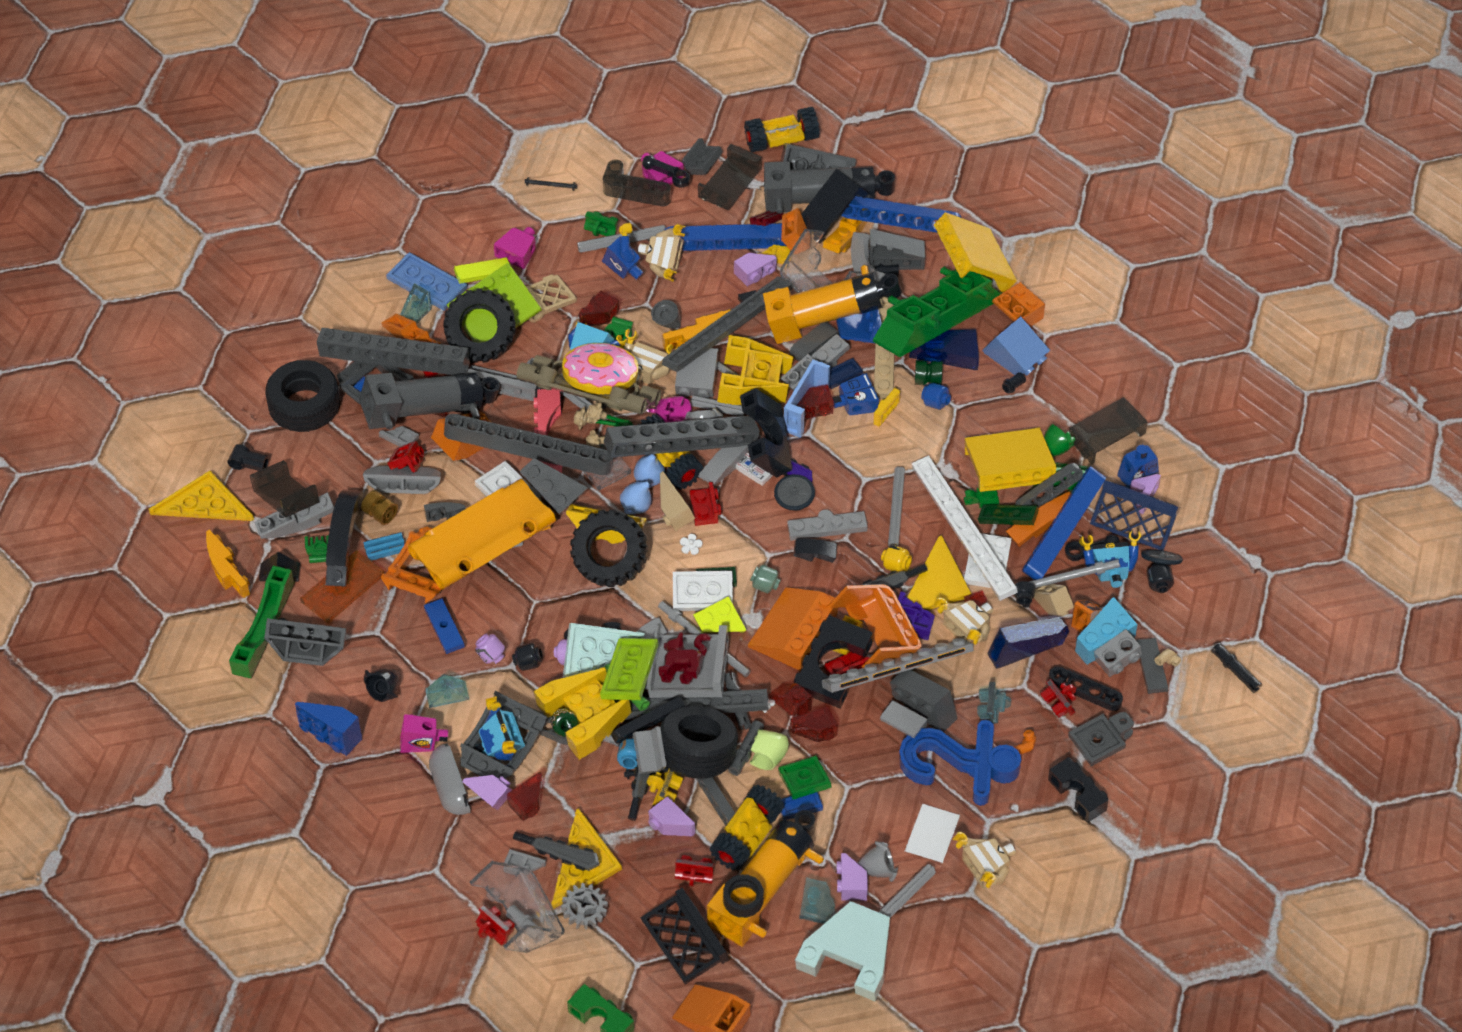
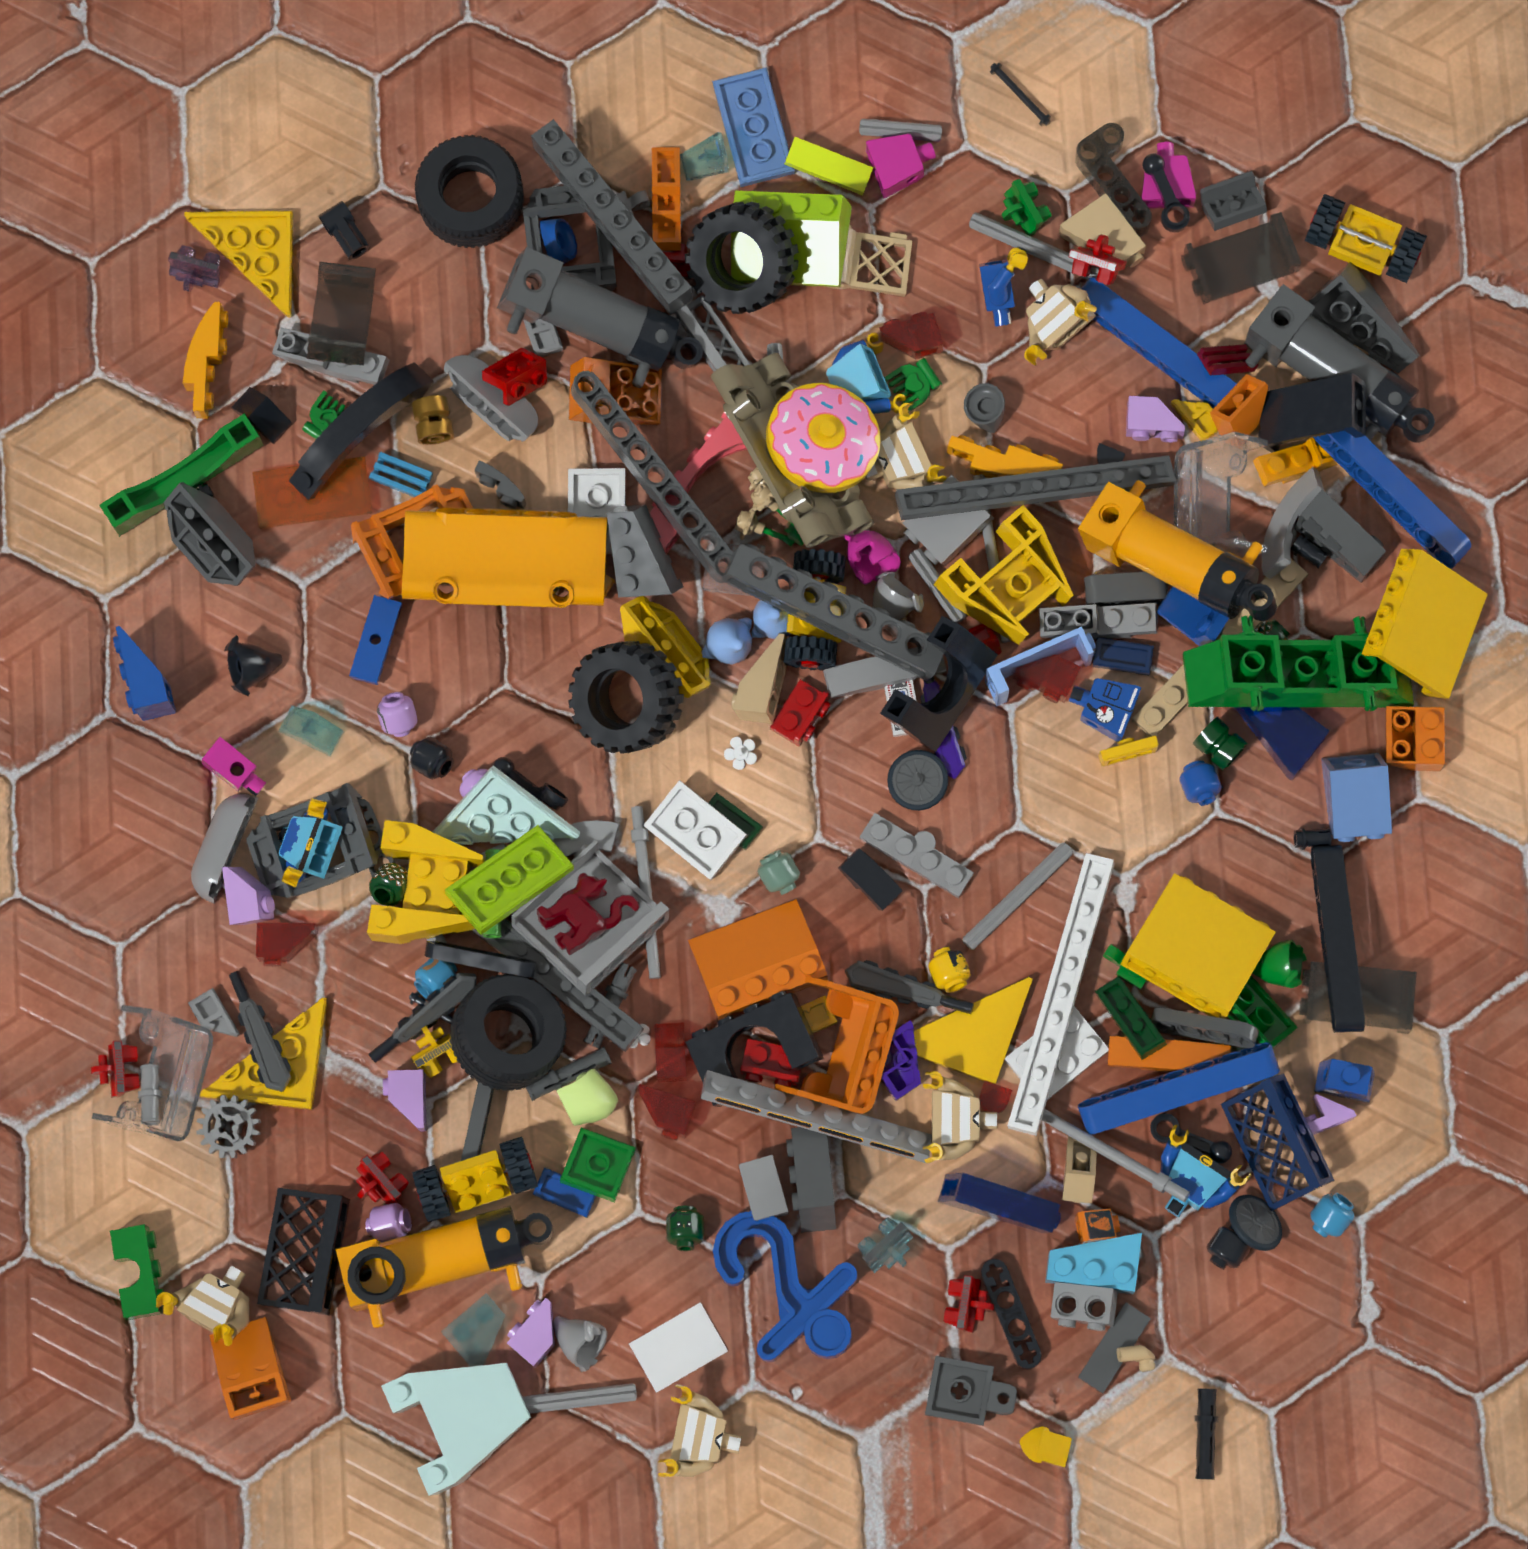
camera: 45 degrees right, 25 degrees up
light grey panel [633,727,666,774] -> none
neon yellow wing [693,596,746,633] -> none
black piece [1014,581,1036,608] -> none
orange arm [1014,730,1036,755] -> none
black arch [1048,757,1109,823] -> none
none -> torso [156,1266,249,1346]
none -> hips [168,245,220,292]
none -> lavender head [365,1203,412,1243]
none -> dark green head [666,1205,704,1251]
none -> light grey axle [859,118,942,142]
none -> yellow tile [1019,1426,1072,1467]
none -> tan slope [1059,193,1146,268]
none -> red hips [1069,234,1127,285]
none -> dark azure head [1310,1193,1354,1237]
none -> black beam [1311,845,1365,1033]

